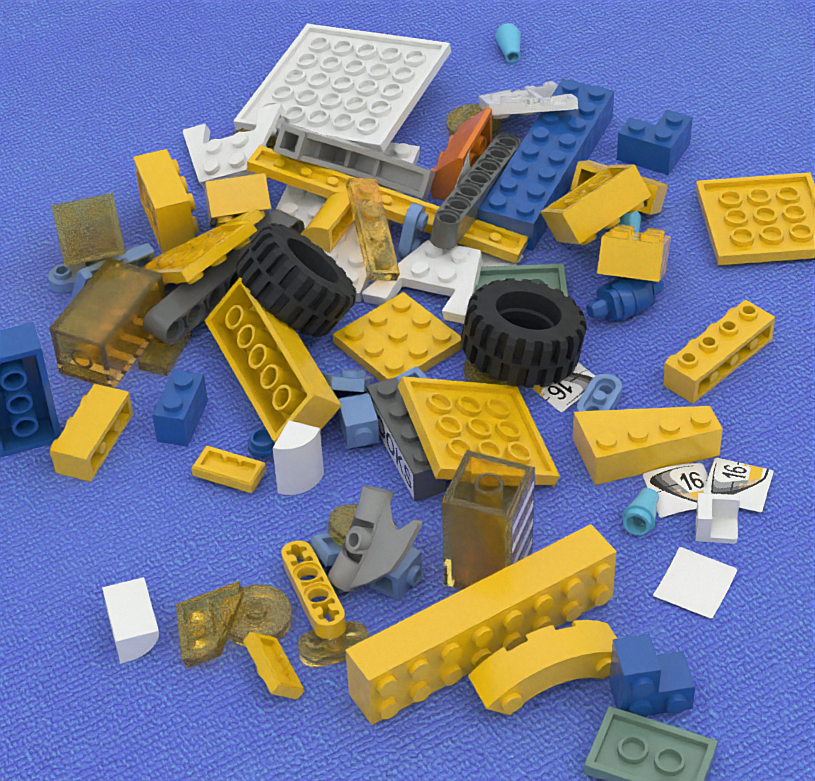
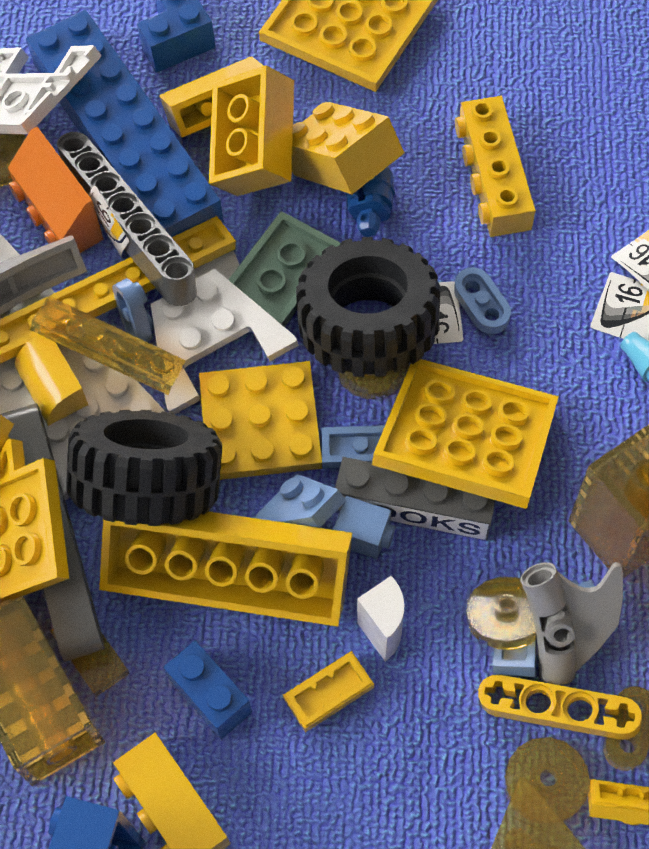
camera: 55 degrees left, 20 degrees up
blue plate [247,427,275,457] -> none
yellow wedge [572,406,723,485] -> none

